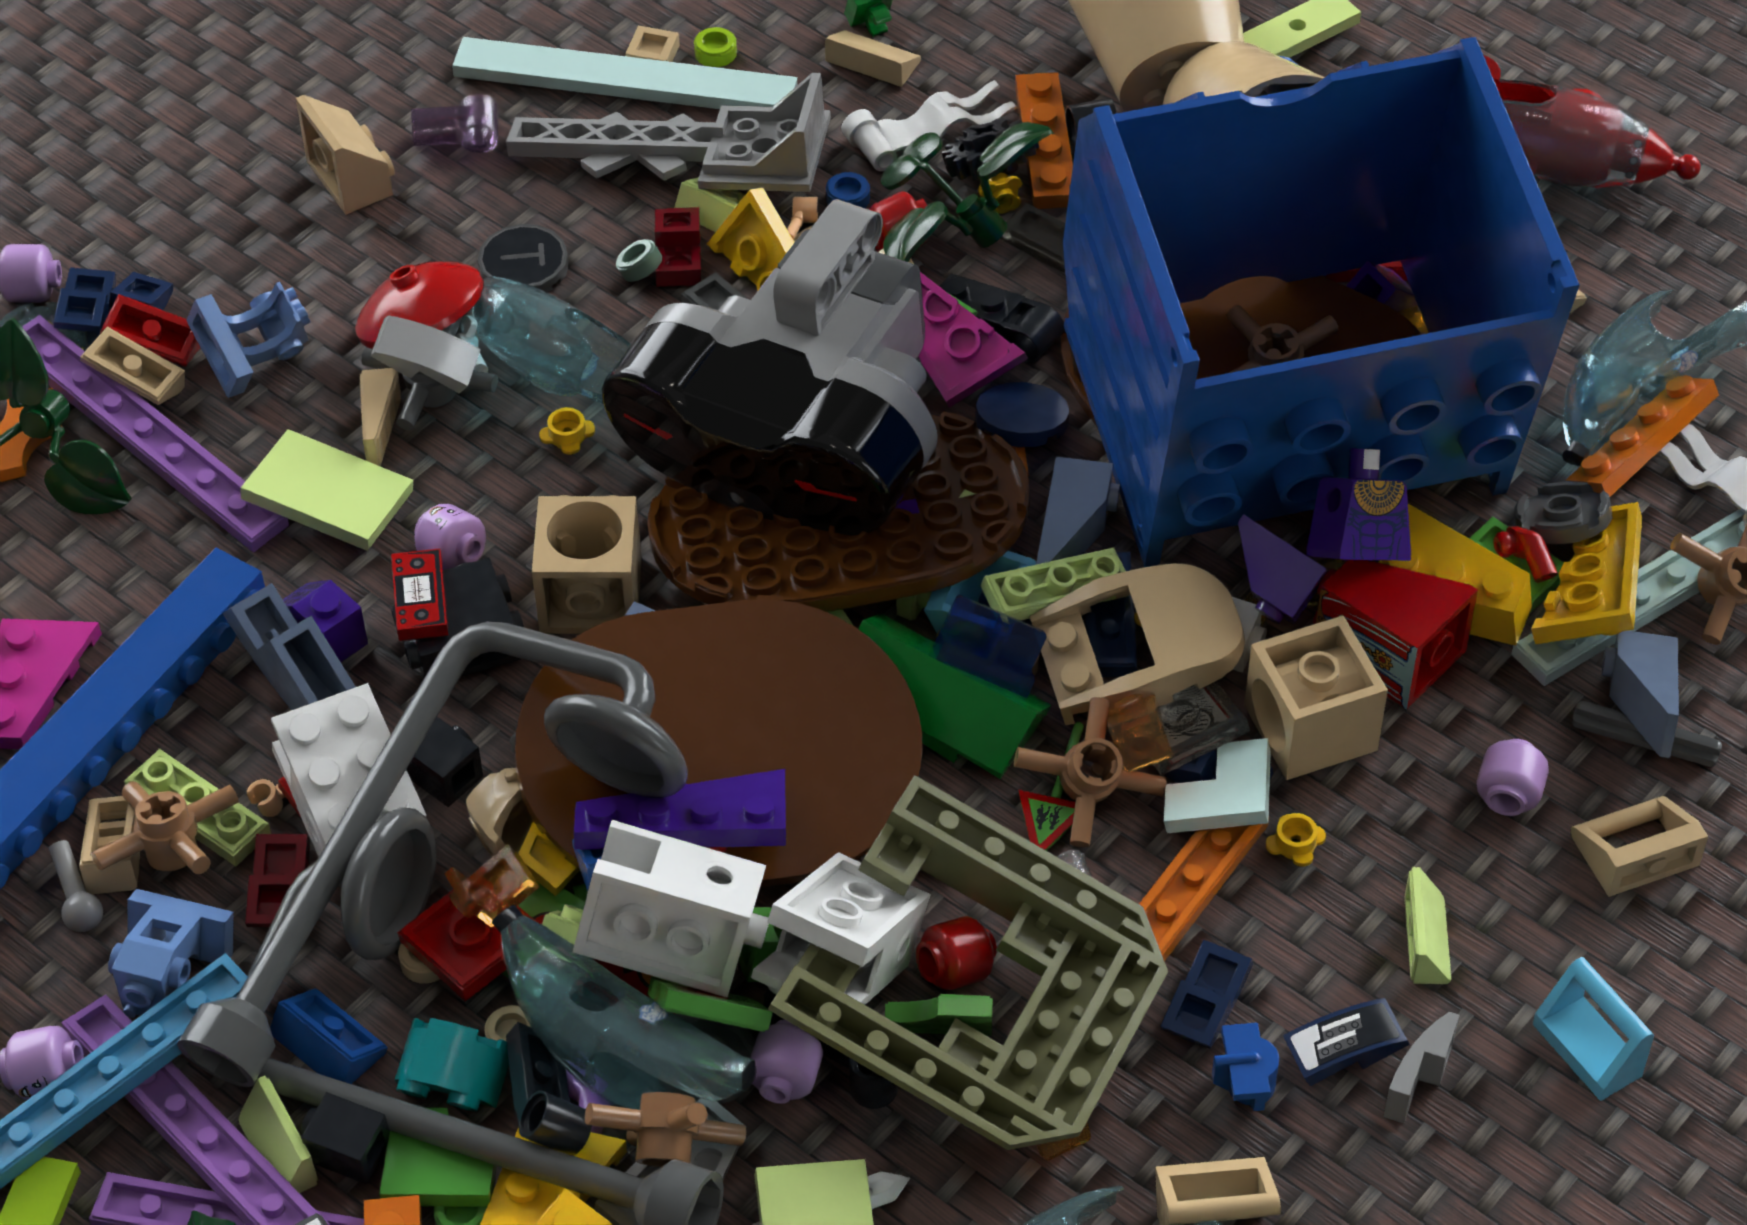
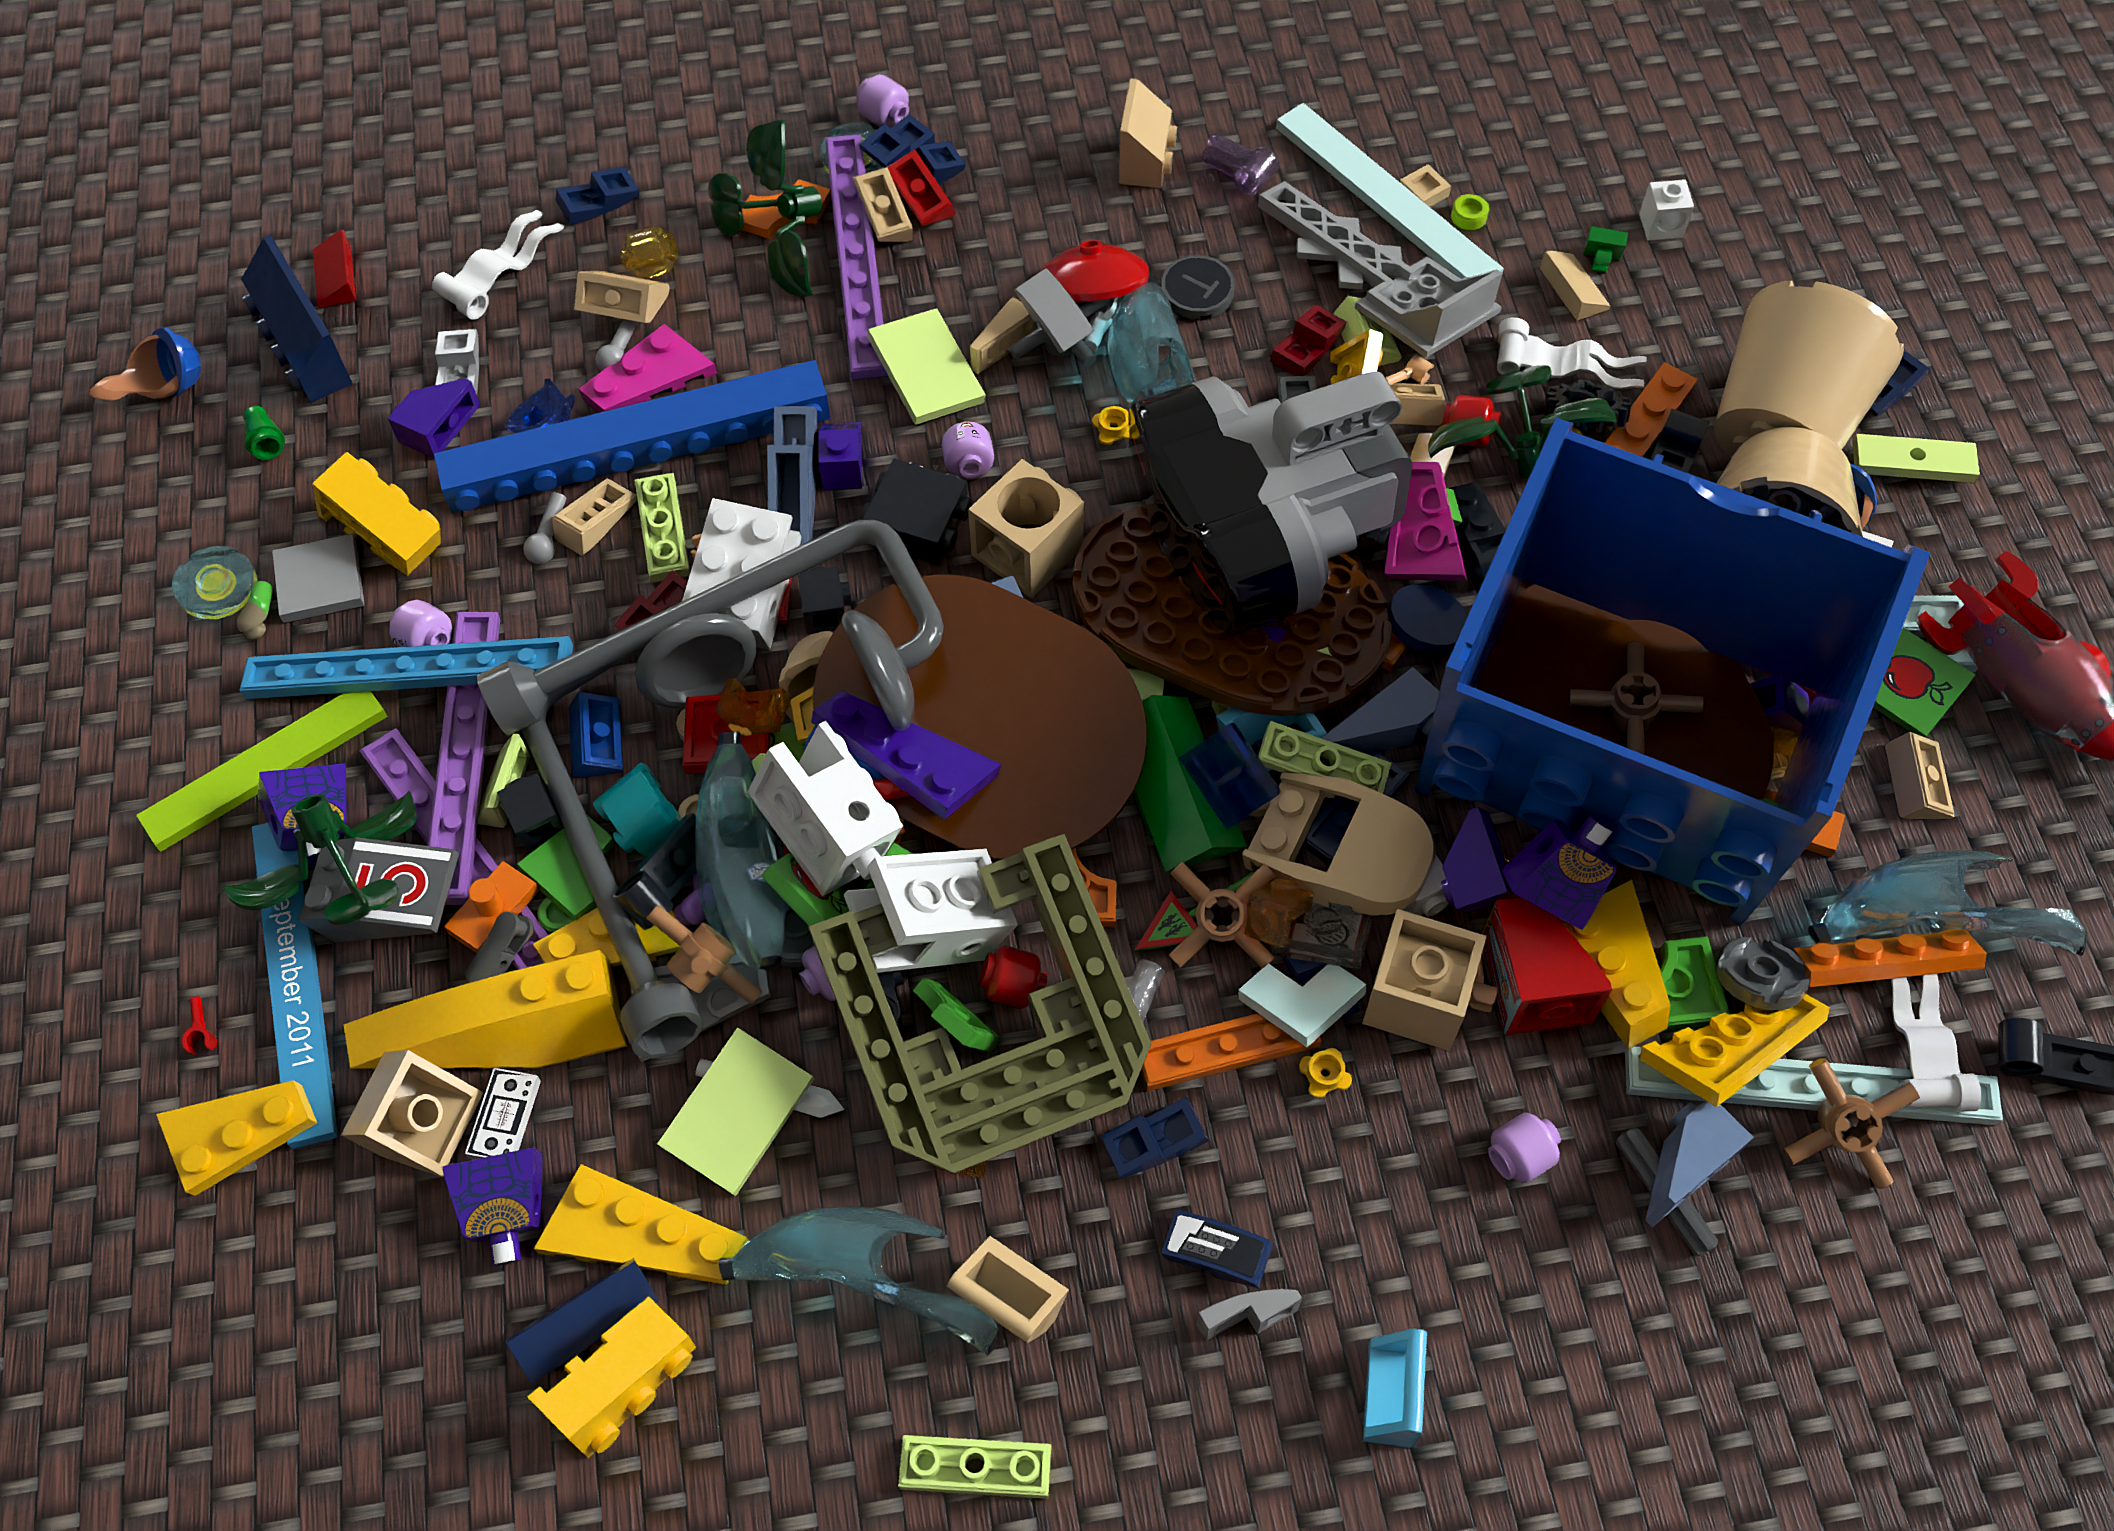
camera: 40 degrees right, 10 degrees up
medium nougat bar [91,781,239,874] -> none
medium blue tile [108,889,234,1018] -> none
medium blue tile [186,282,311,398] -> none
tile [391,548,449,641] -> none
sand green tile [616,239,662,282] -> none
blue tile [826,172,870,208] -> none
blue piece [1212,1023,1279,1111] -> none
yellowish green slope [1404,867,1451,984] -> none
red arm [1493,526,1558,583] -> none
tan tile [1571,796,1708,897] -> none

